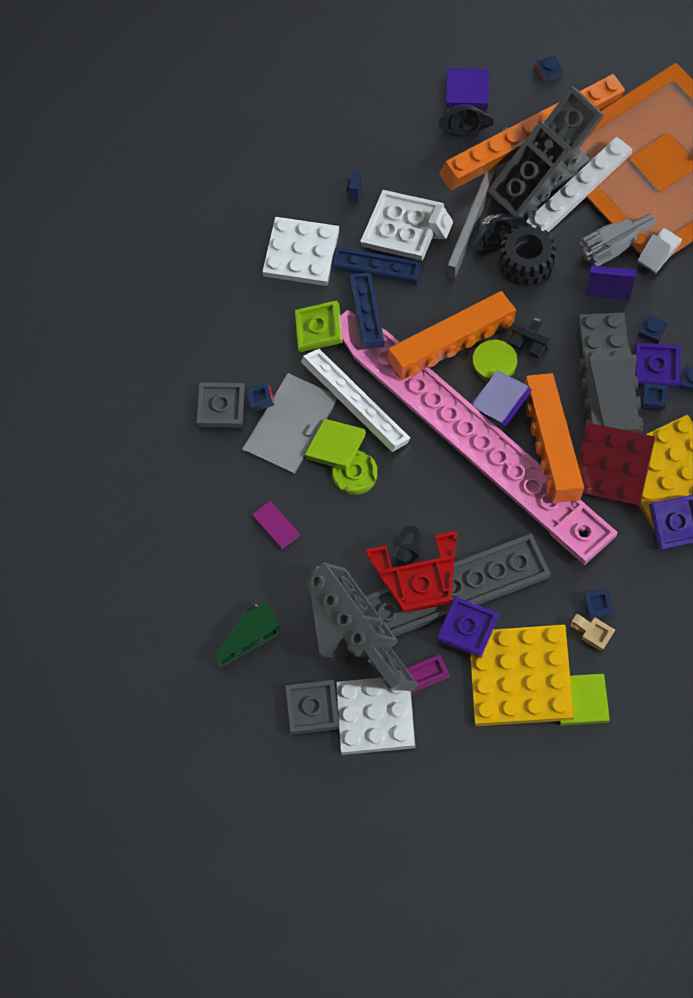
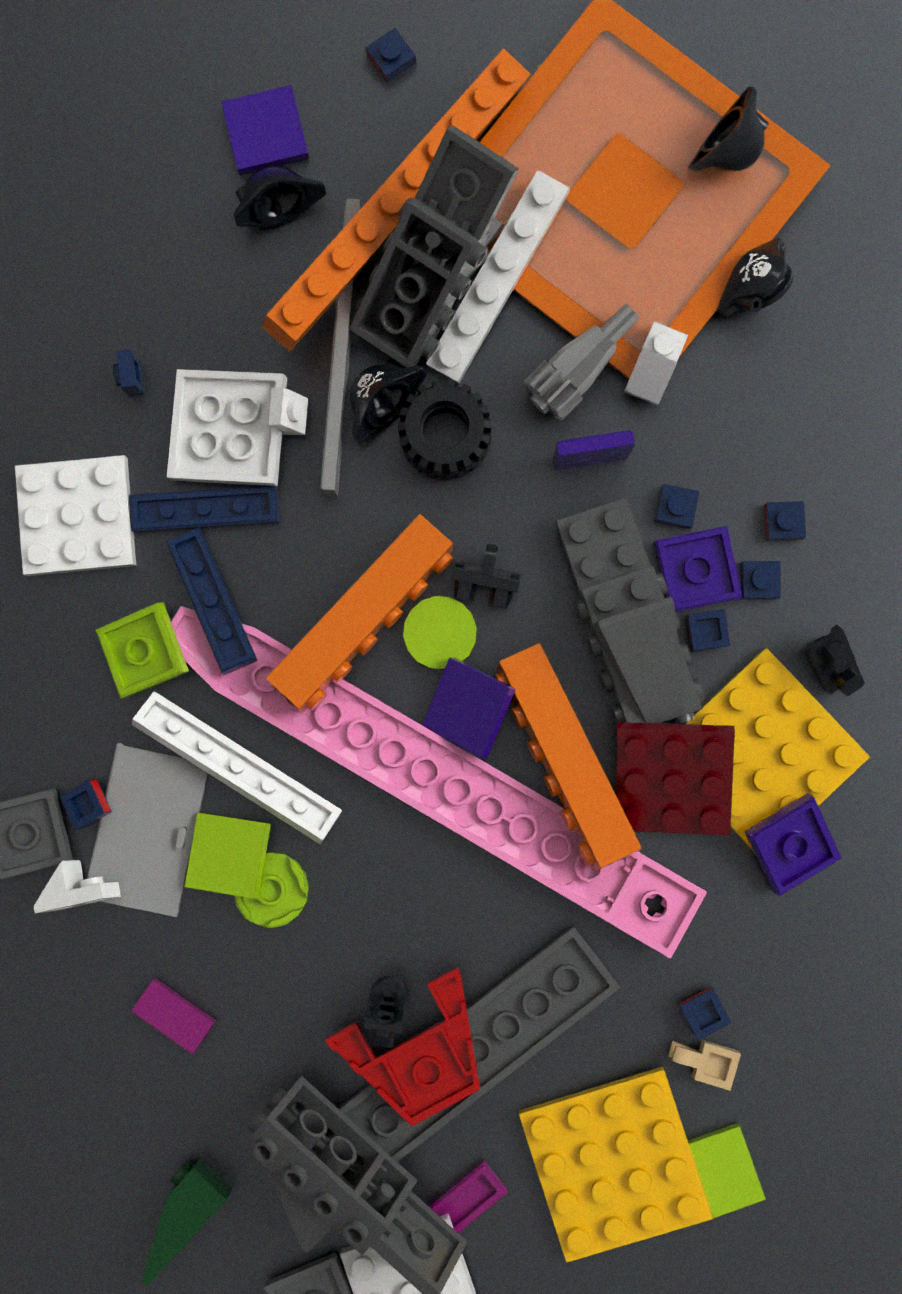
camera: 10 degrees left, 20 degrees up
dark purple tile [436,596,500,658] -> none
none -> white slope [34,860,121,913]

